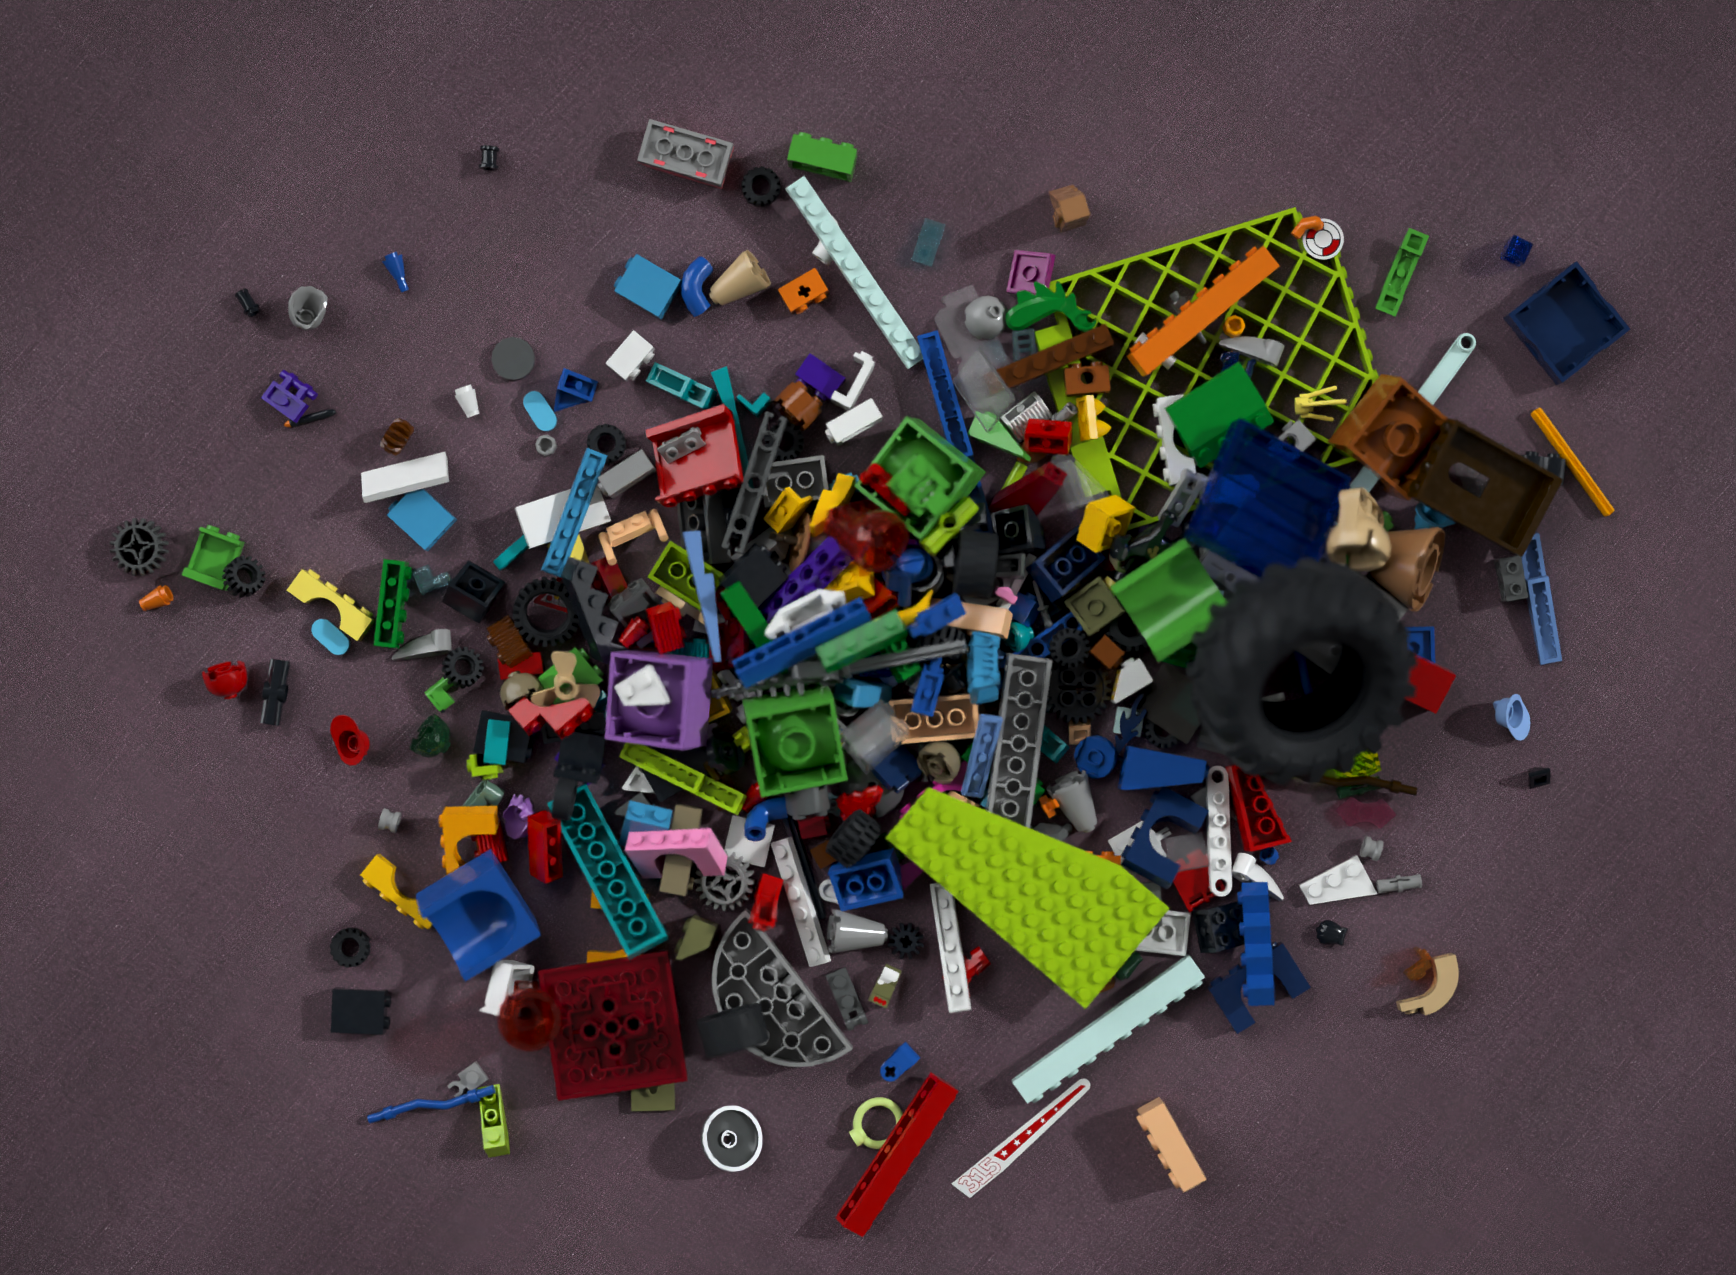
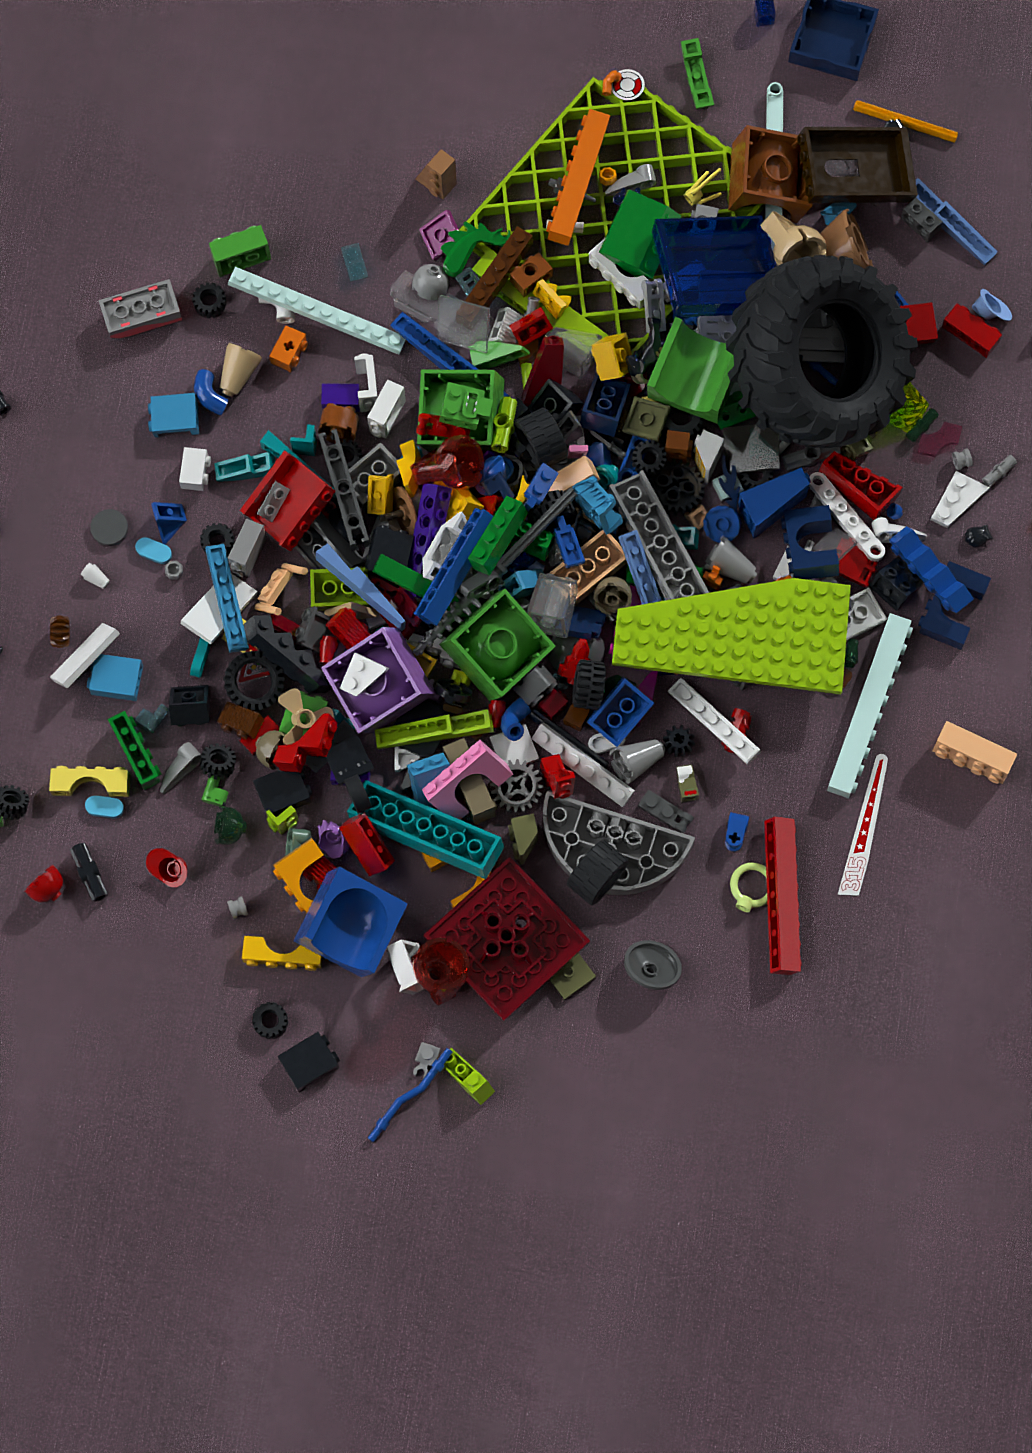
camera: 30 degrees left, 15 degrees down
teal tile [483,719,511,765] -> none
dark brown bar [1302,775,1417,796] -> none
none -> red brick [942,303,1002,358]

